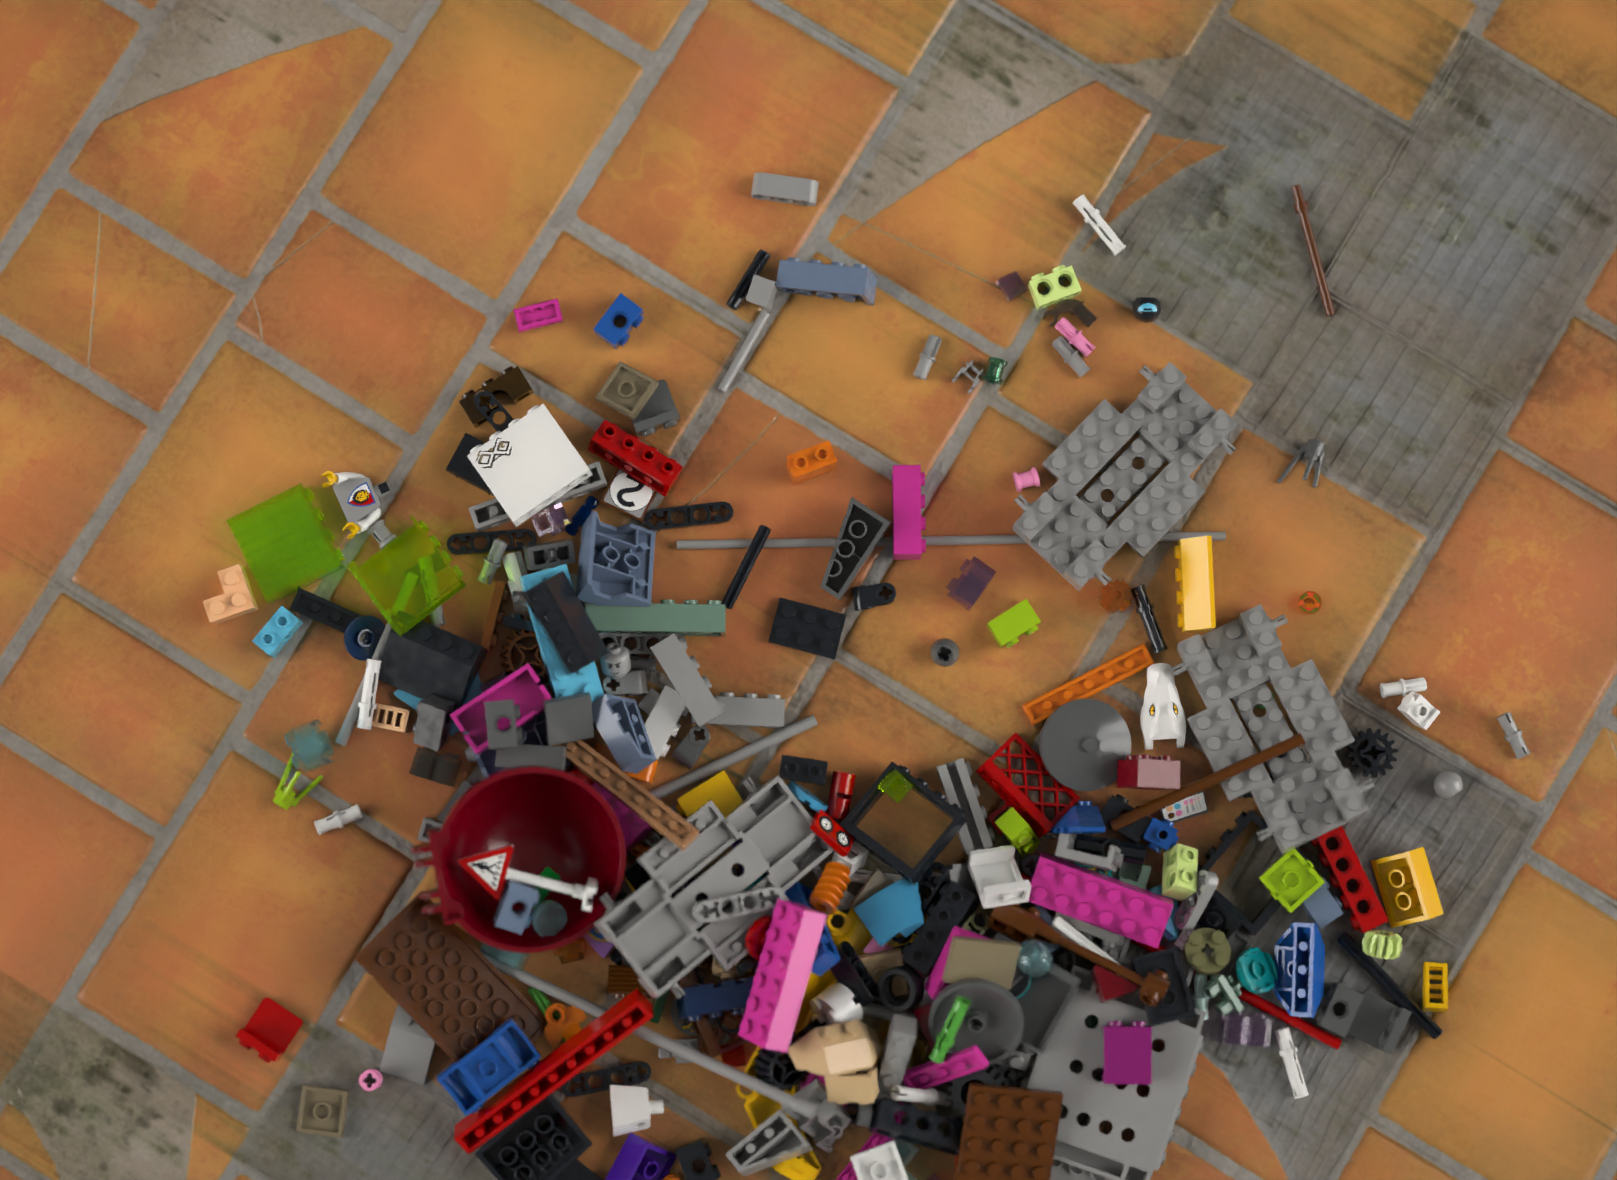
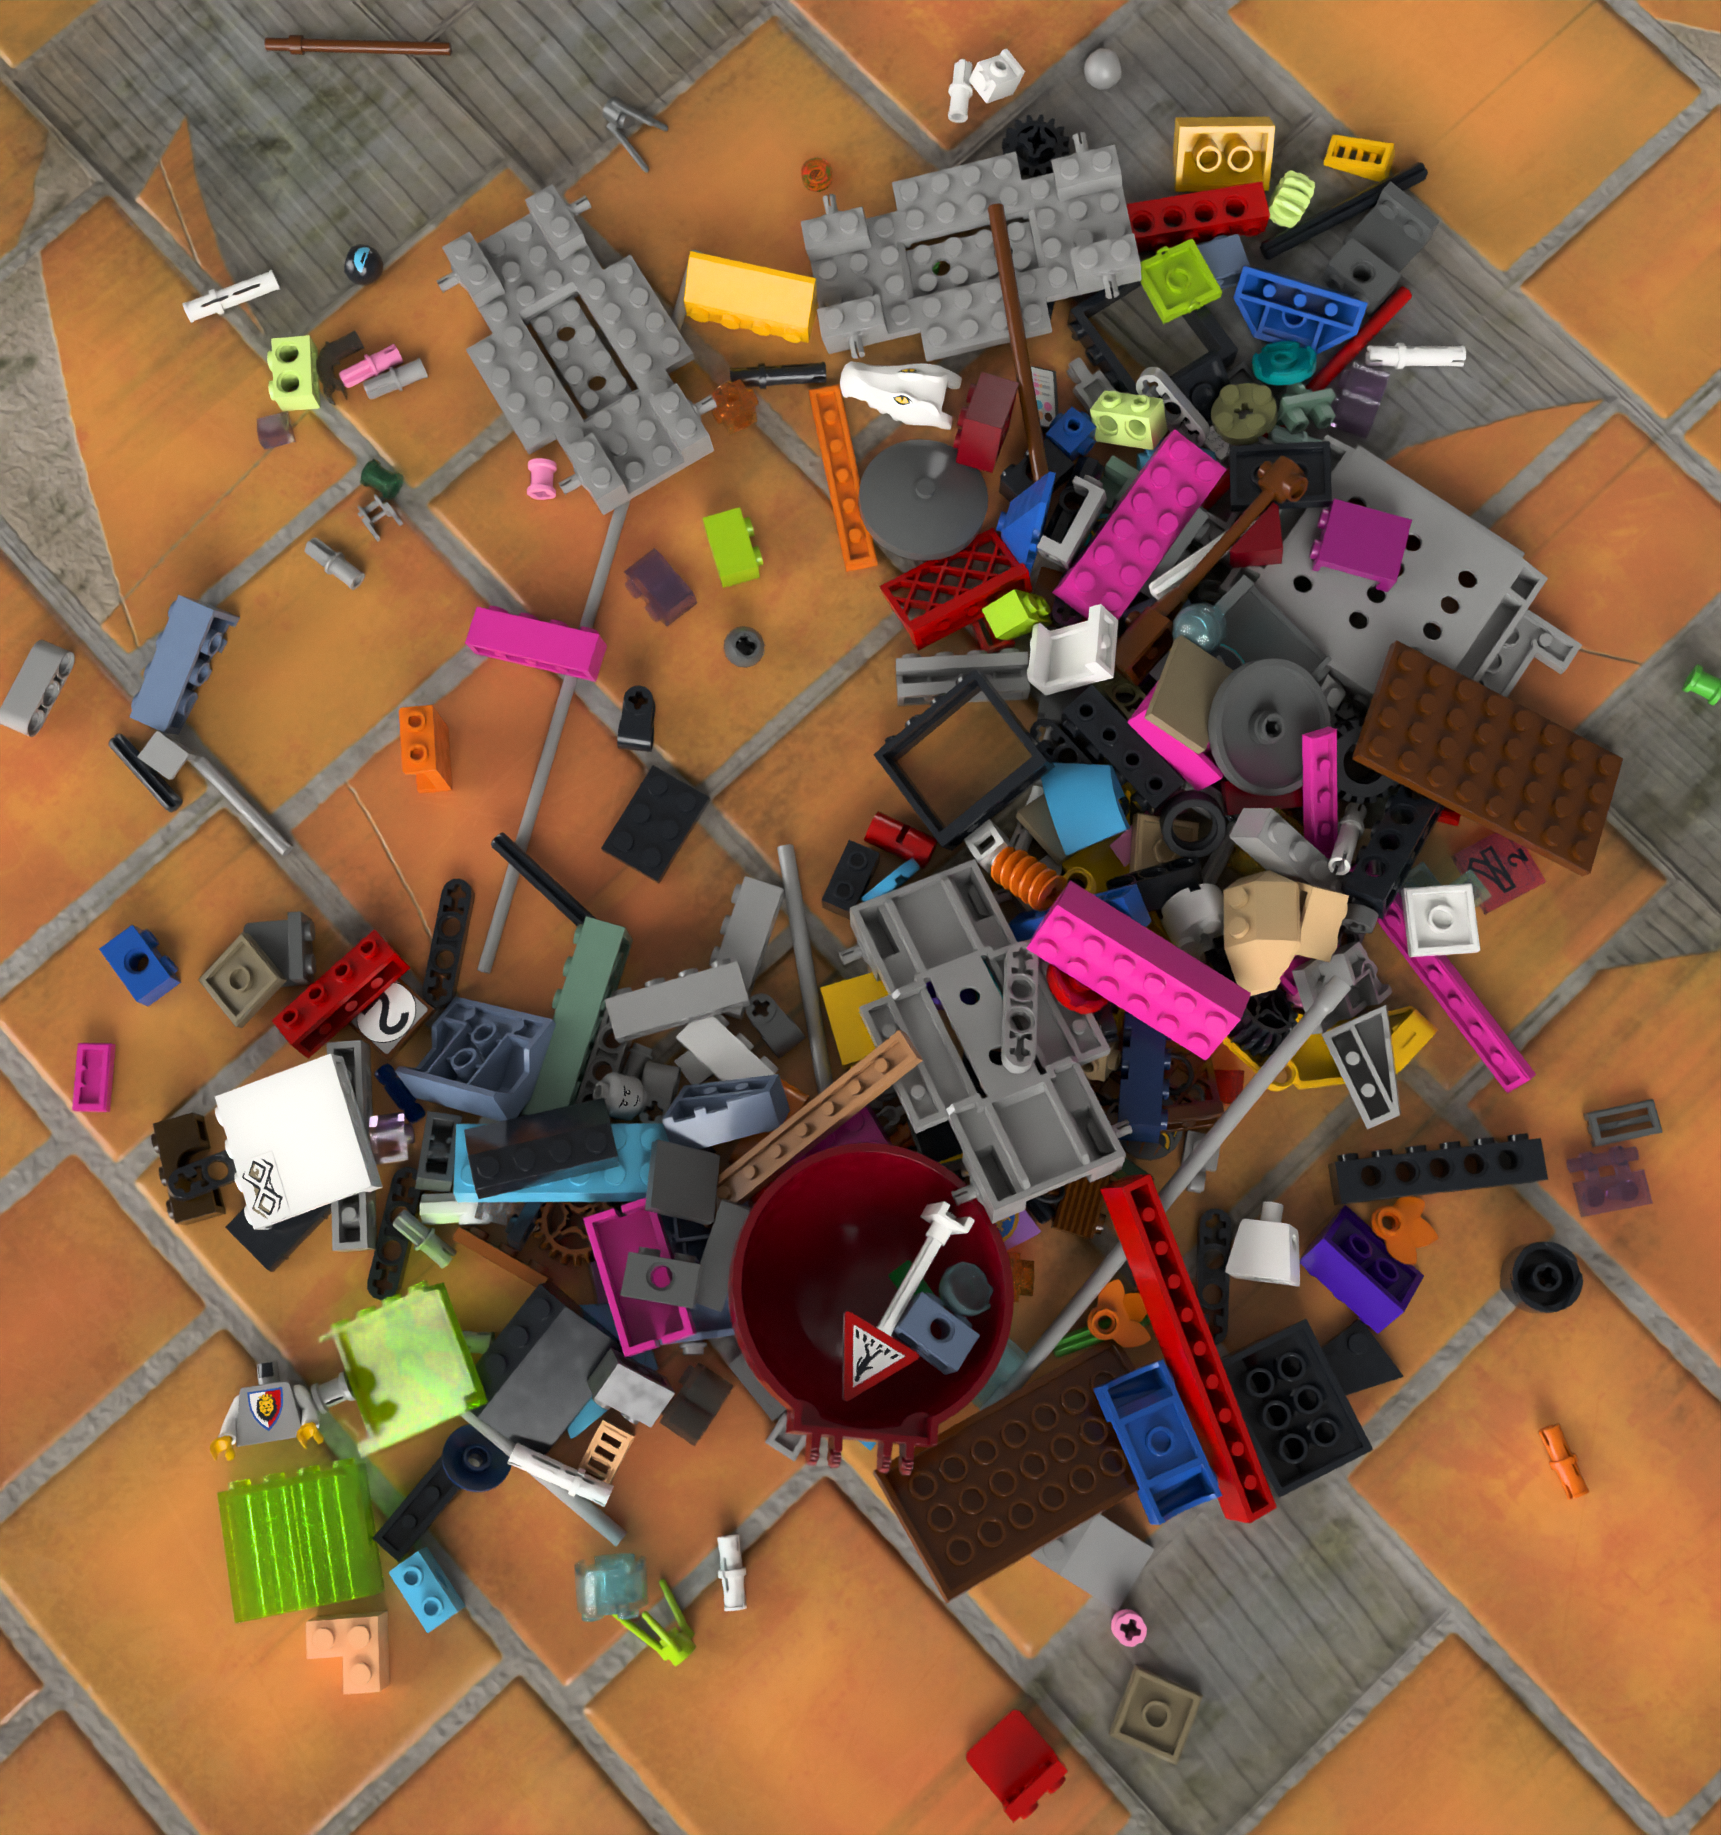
camera: 65 degrees left, 5 degrees down
red tile [809,809,855,857] -> none
dark grey wedge [820,497,892,600] -> none
clear neon green slope [878,770,913,803] -> none
bright green pin [929,996,971,1064] -> none
none -> light grey plate [1066,357,1116,416]

